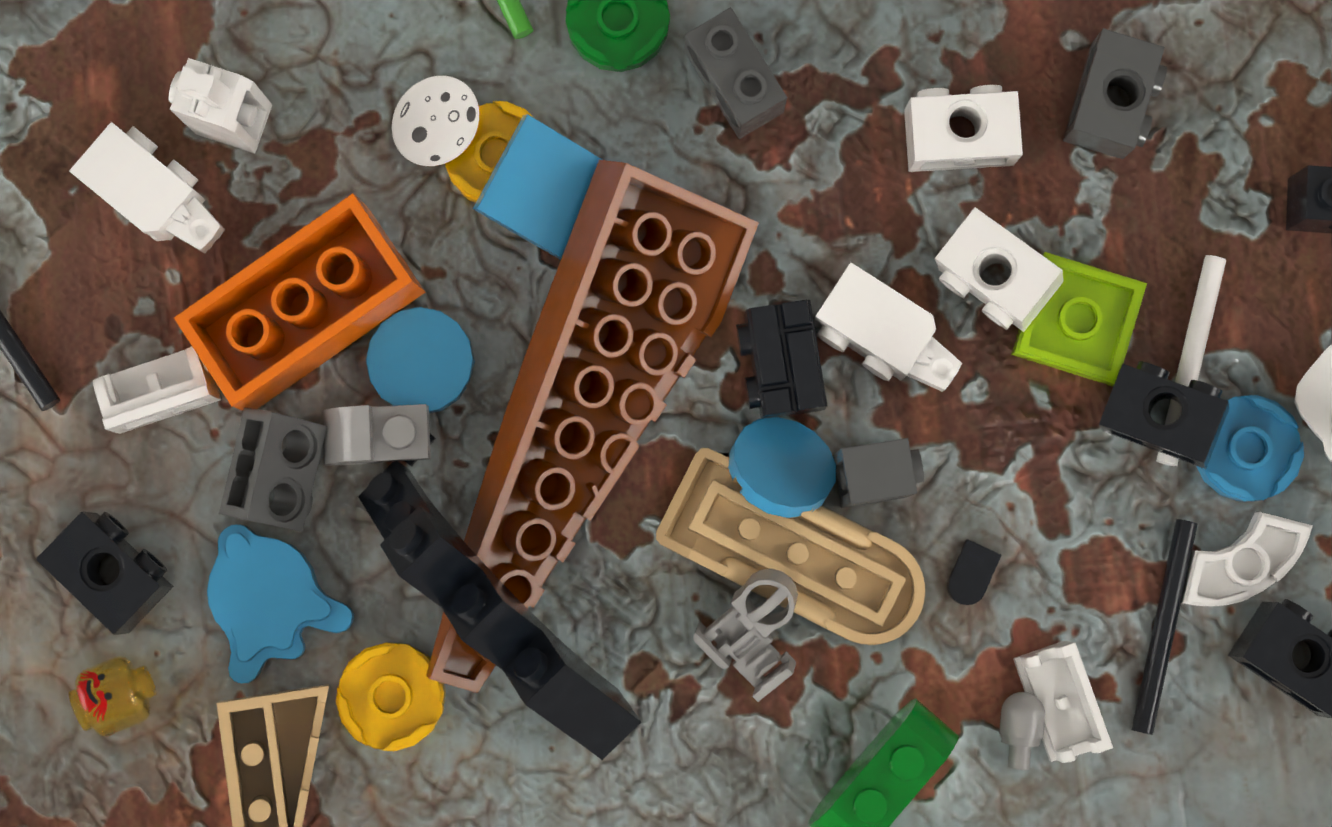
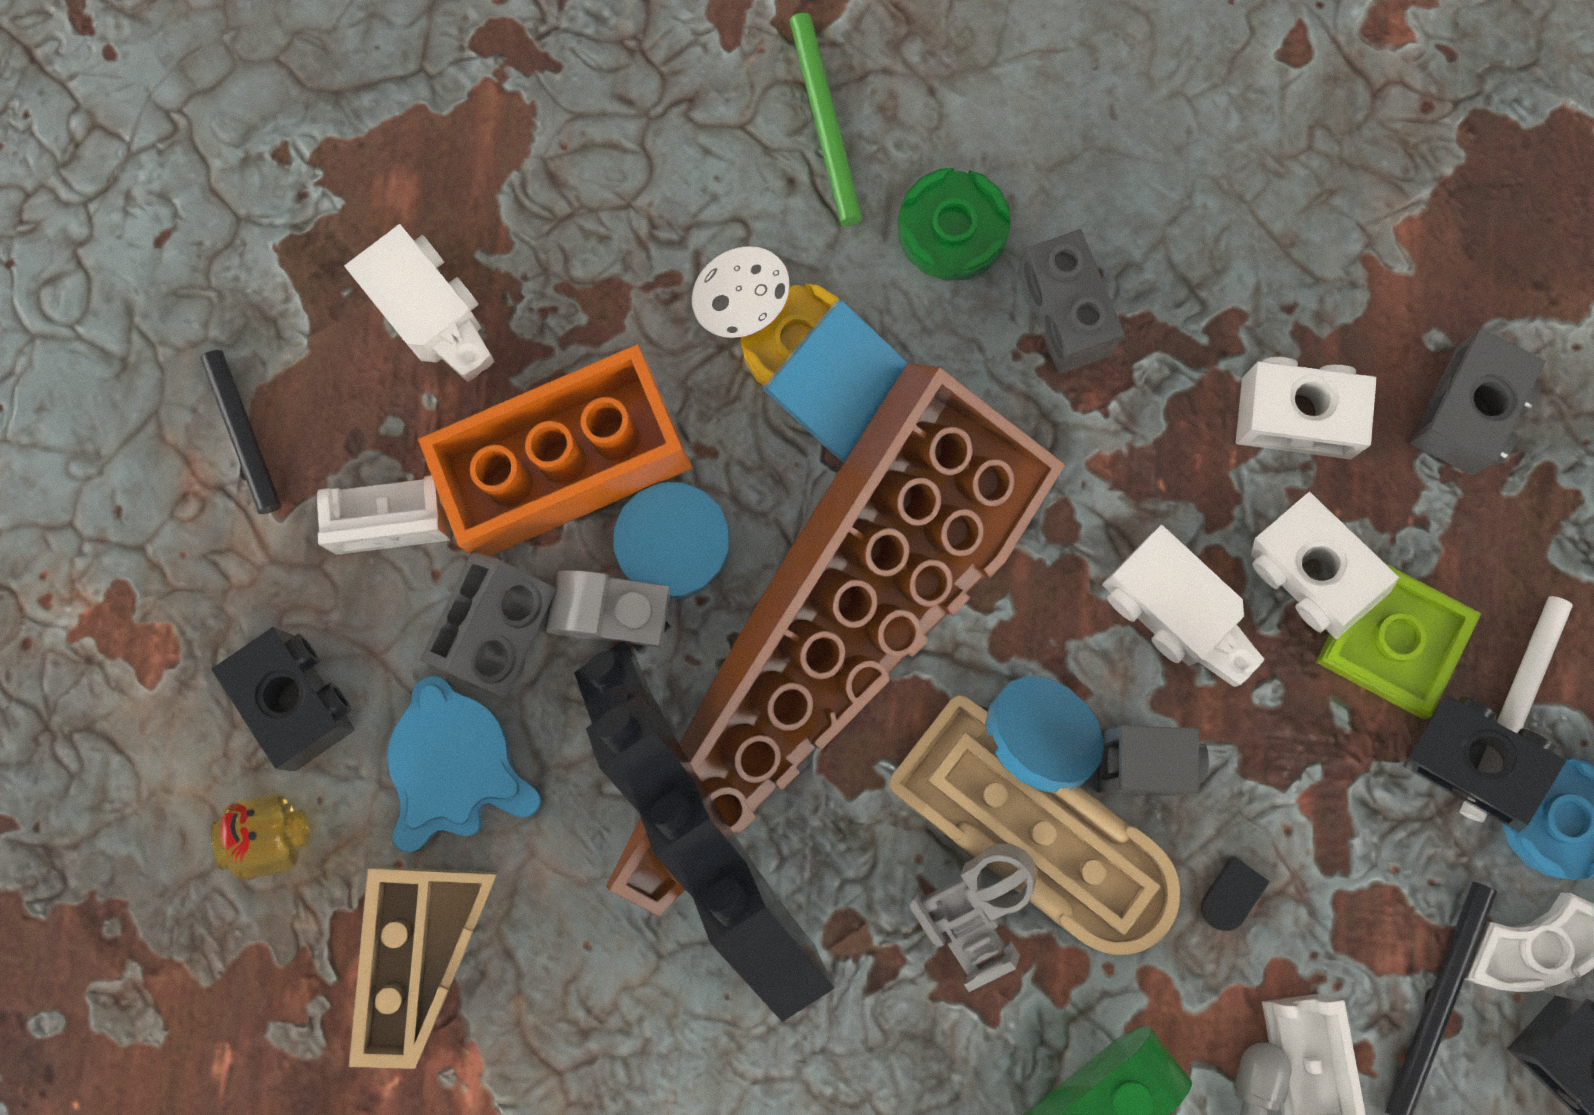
camera: 15 degrees right, 5 degrees down
white hinge [169,58,272,154] -> none
yellow tile [336,642,446,752] -> none
black brick [736,299,827,419] -> none

